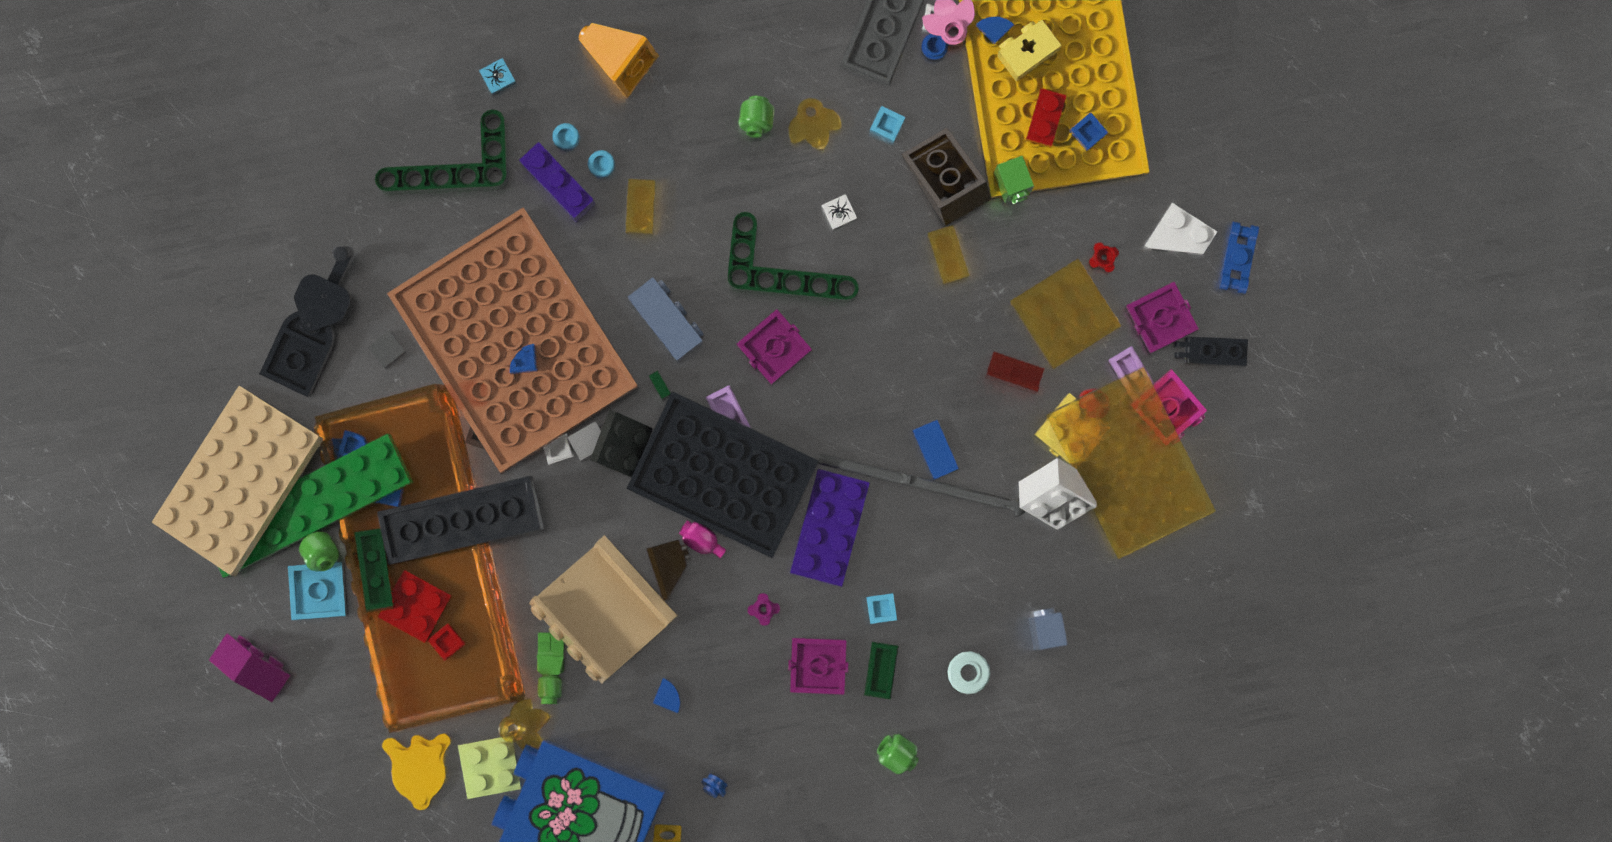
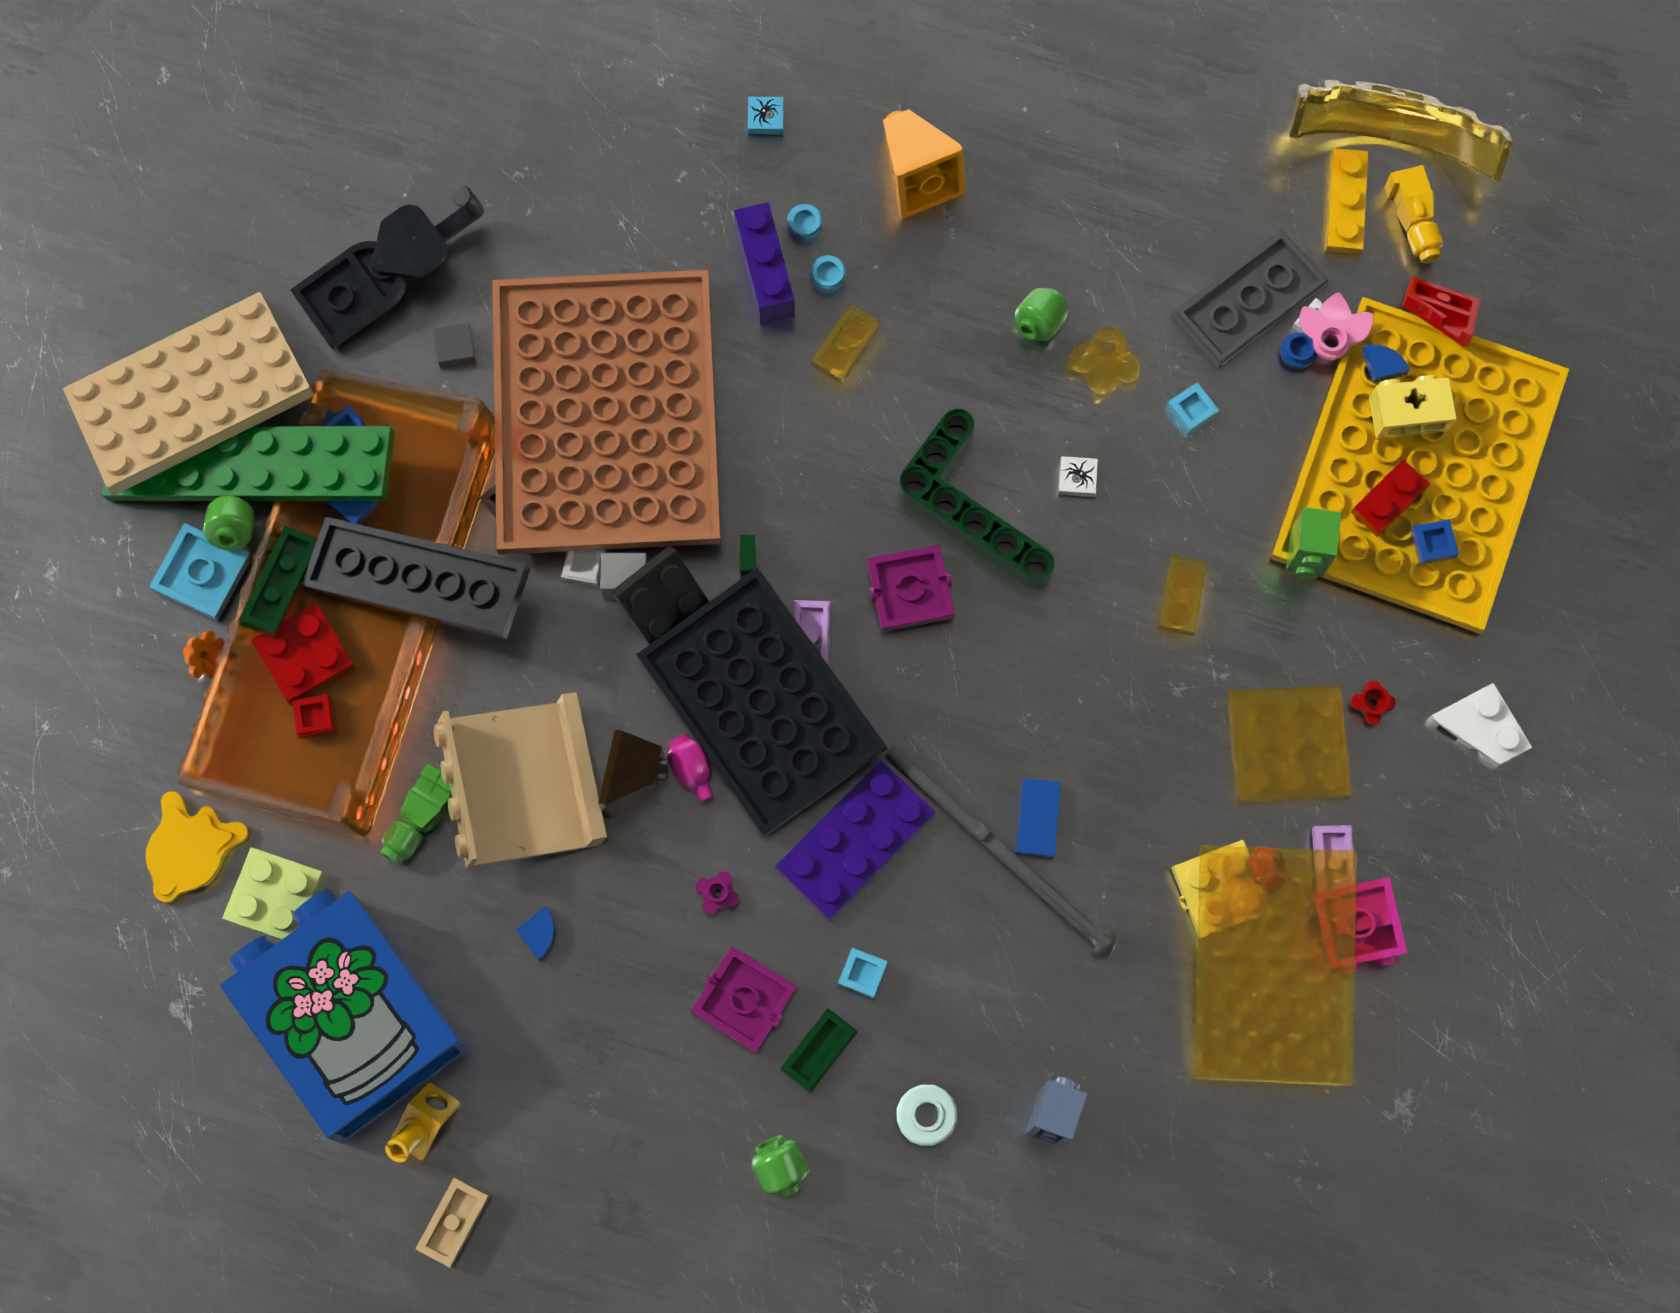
camera: 30 degrees right, 10 degrees down
magenta brick [209,633,290,702] -> none
dark green beam [375,109,509,195] -> none
clear yellow plate [498,698,550,749] -> none
blue tile [510,344,538,374] -> none
sand blue brick [628,278,704,363] -> none
blue plate [701,774,727,798] -> none
dark brown slope [902,128,991,226] -> none
clear red panel [985,352,1045,395] -> none
white slope [1019,458,1097,530] -> none
magenta plate [1125,282,1199,354] -> none
black hinge [1174,337,1248,367] -> none
blue plate [1219,221,1259,294] -> none
none -> orange plant [183,631,227,679]

